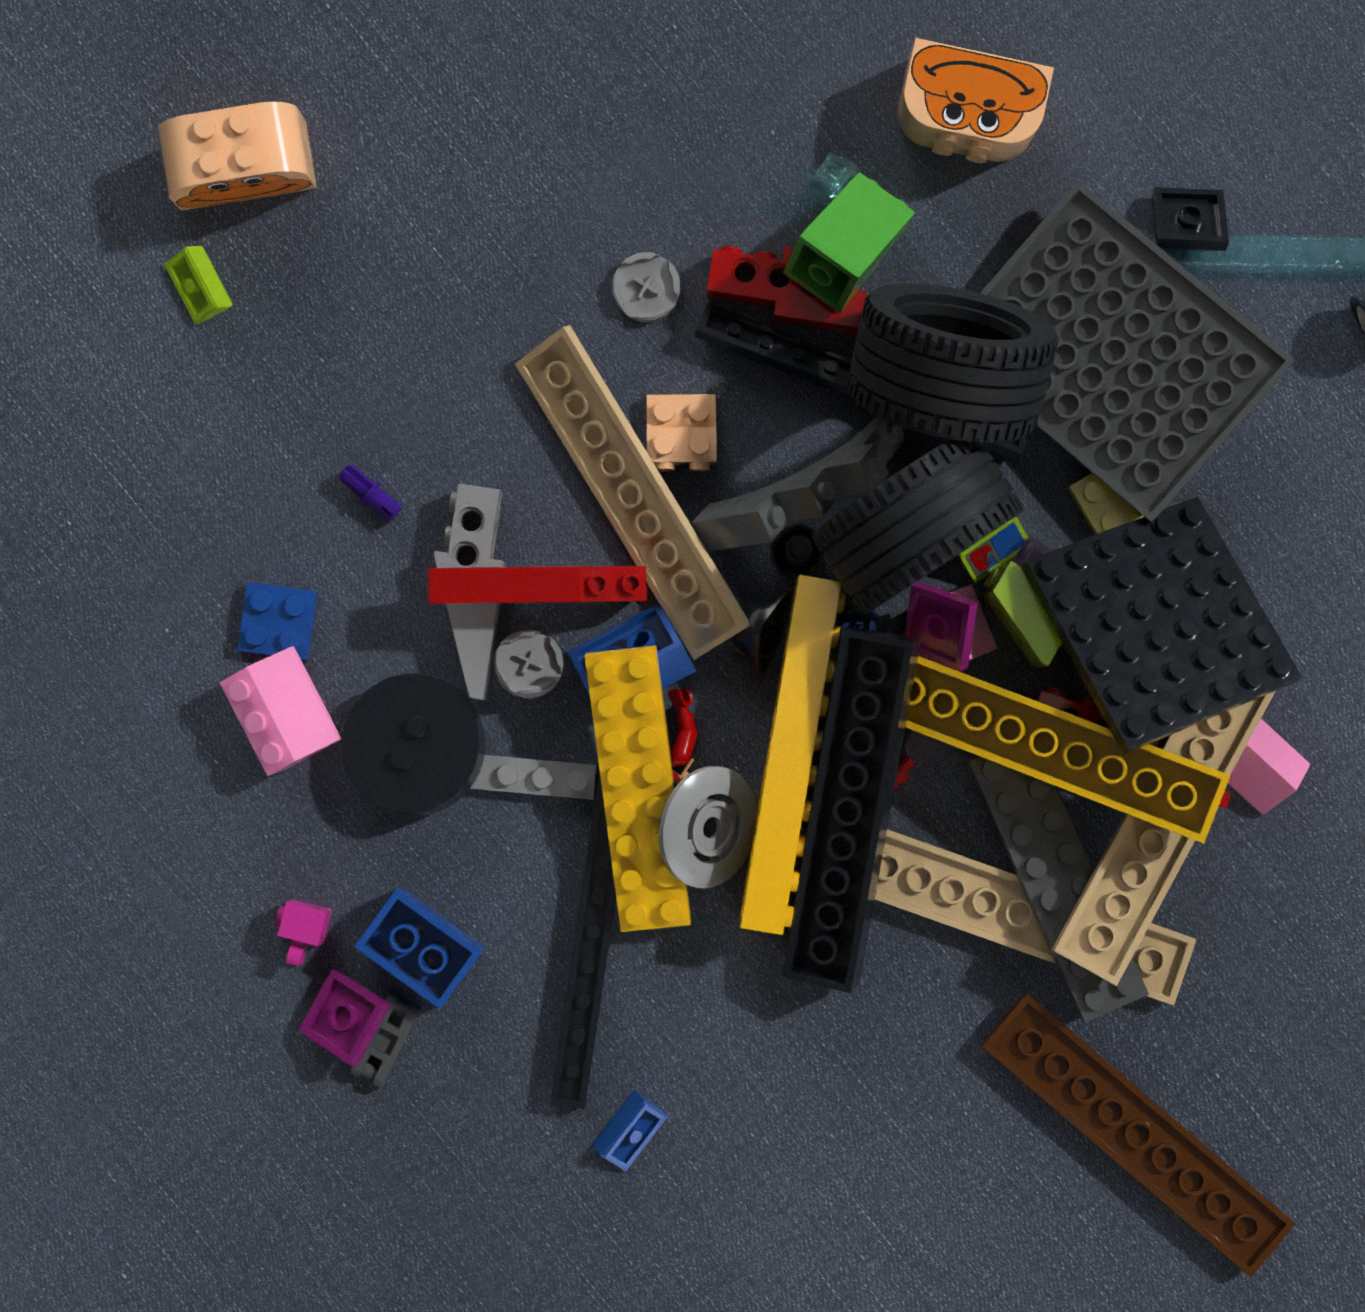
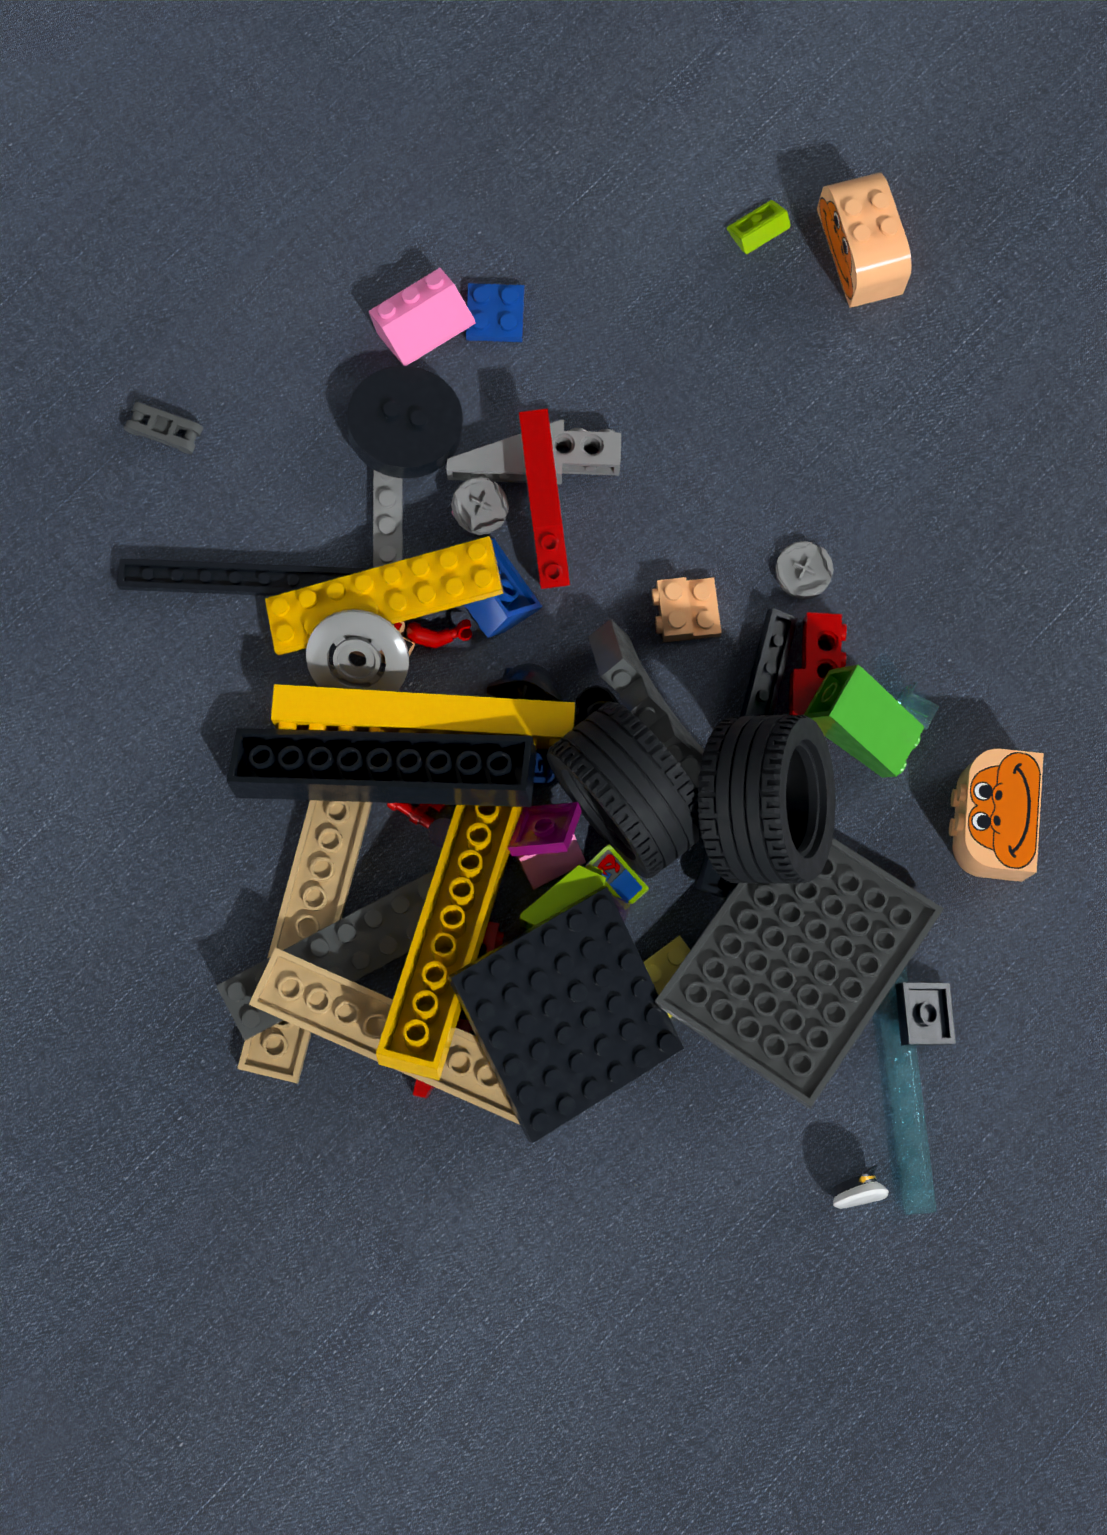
camera: 80 degrees right, 10 degrees down
dark pink brick [275,899,333,966] -> none
magenta plate [299,969,391,1066] -> none
dark purple axle [339,464,403,523] -> none
blue brick [354,886,486,1009] -> none
tan plate [515,325,750,660] -> none
blue slope [593,1090,668,1172] -> none
reddish brown plate [980,992,1296,1277] -> none
bright pink slope [1228,719,1310,815] -> none

